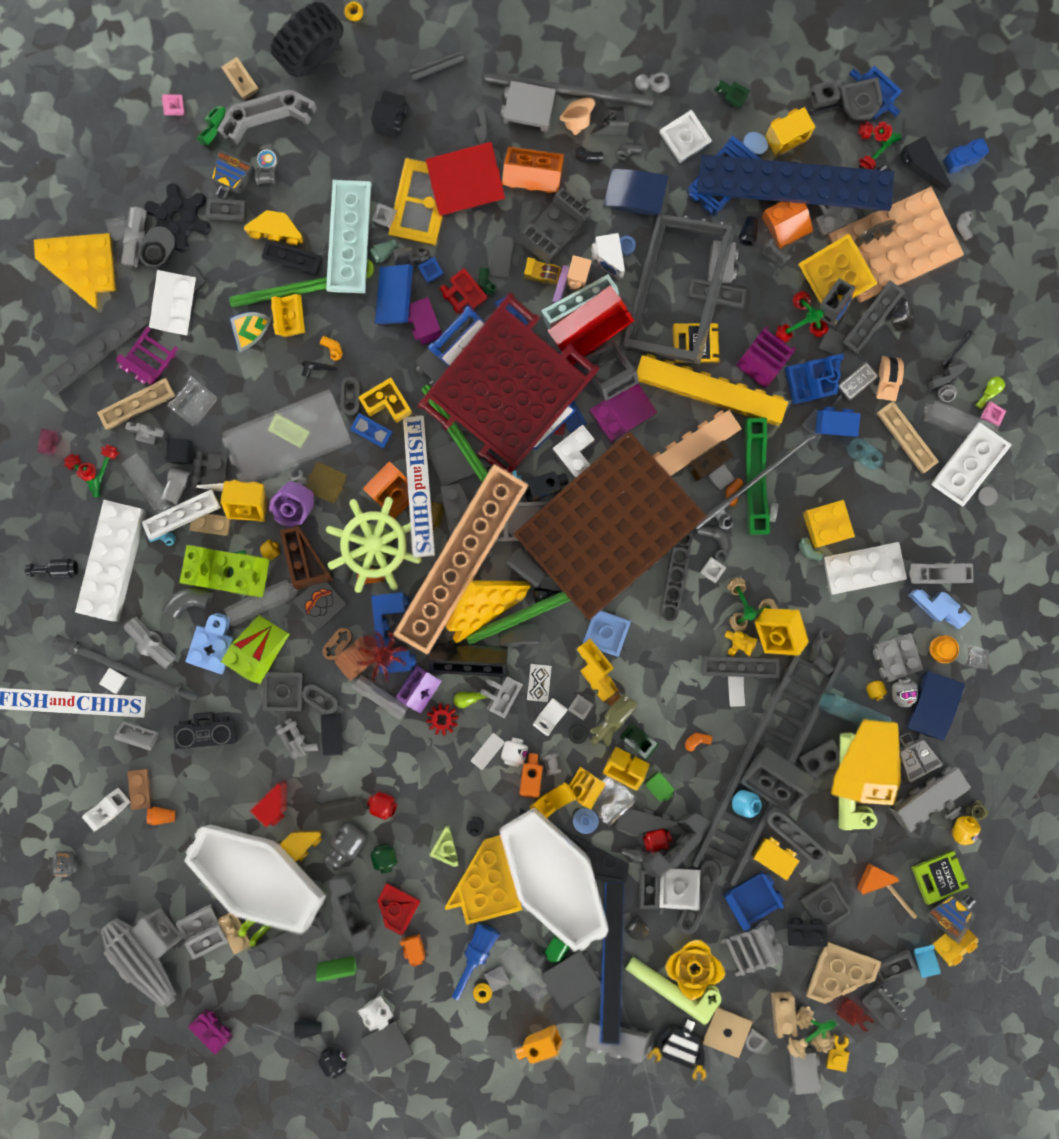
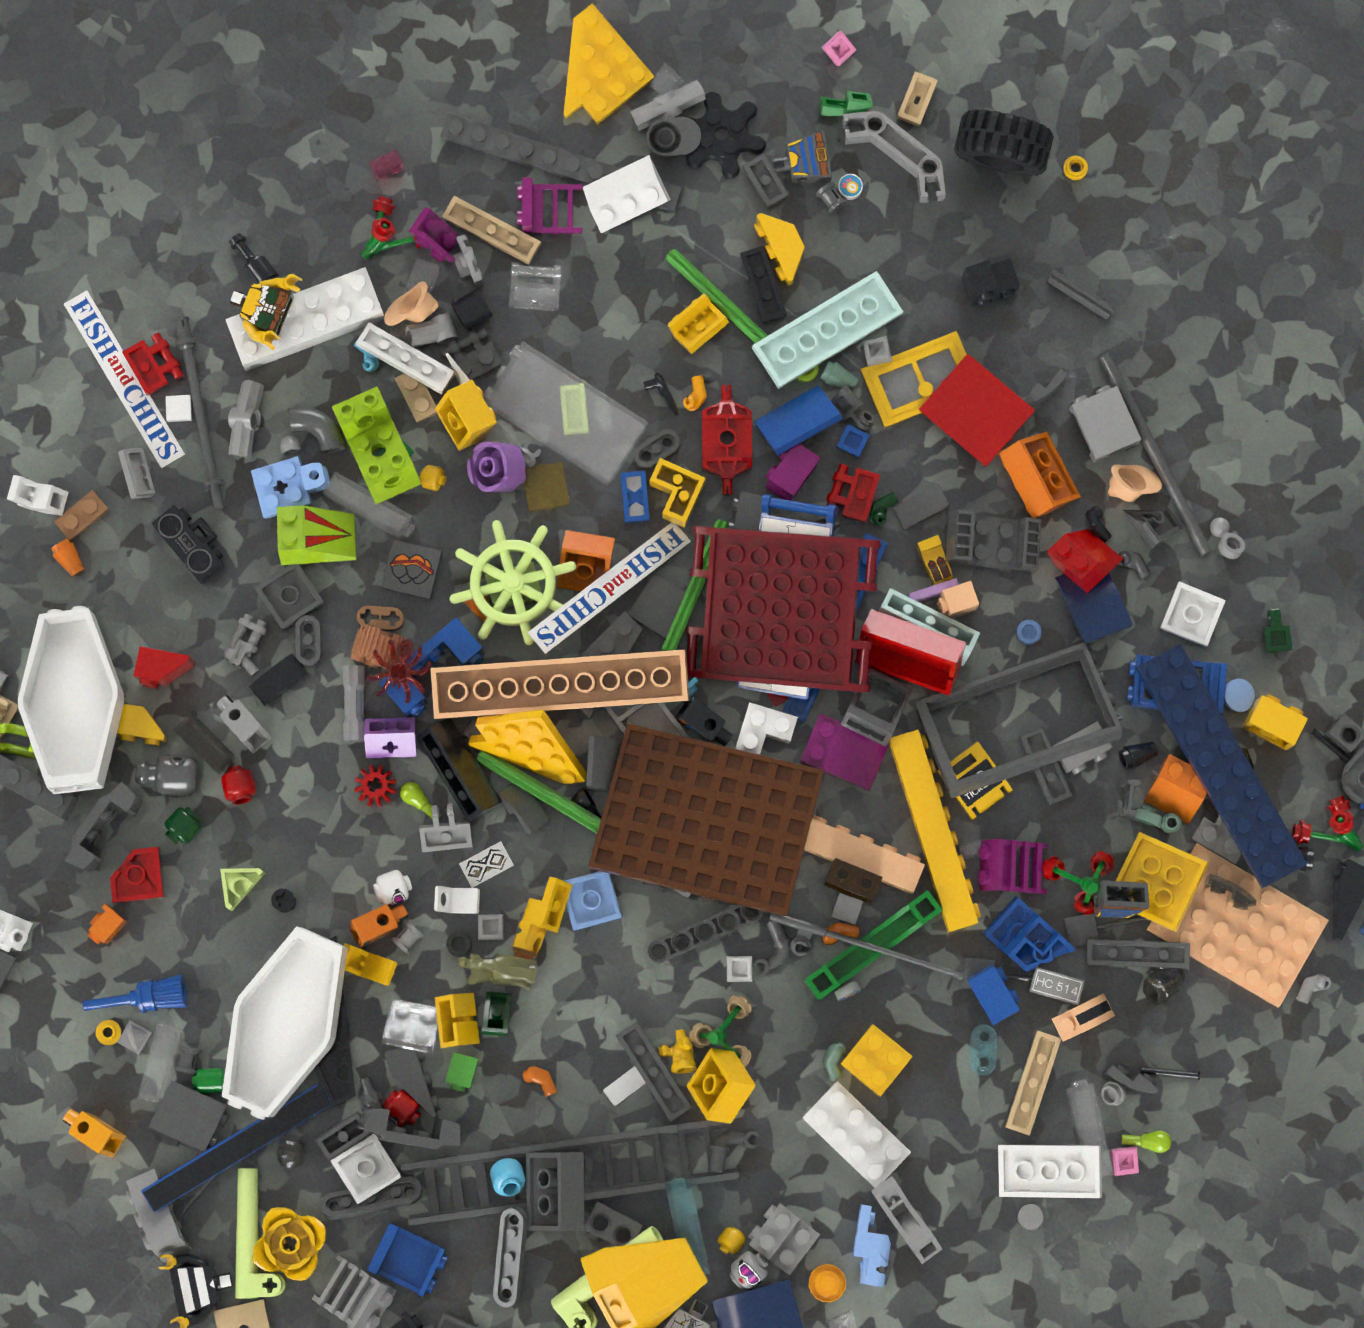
camera: 55 degrees right, 5 degrees down
shield [229,311,271,352] -> none
reddish brown wedge [280,526,333,590] -> none
bright green slope [316,956,357,982] -> none
clear yellow brick [430,501,444,531] -> none
yellow wing [445,834,523,925] -> none
white sticker [471,733,505,770] -> none
yellow brick [569,767,606,810] -> none
light blue piece [573,808,599,834] -> none
white slope [591,233,625,281] -> none
yellow brick [751,837,799,880] -> none
none -> red plate [122,332,184,396]
none -> light grey torso [217,695,272,754]
none -> torso [230,274,302,350]
none -> light grey hinge [280,435,301,456]
none -> light nougat piece [384,281,438,326]
none -> magenta bracket [409,207,460,263]
none -> red plate [702,385,752,495]
none -> red slope [1047,529,1123,593]
none -> sand green plate [1132,805,1182,834]

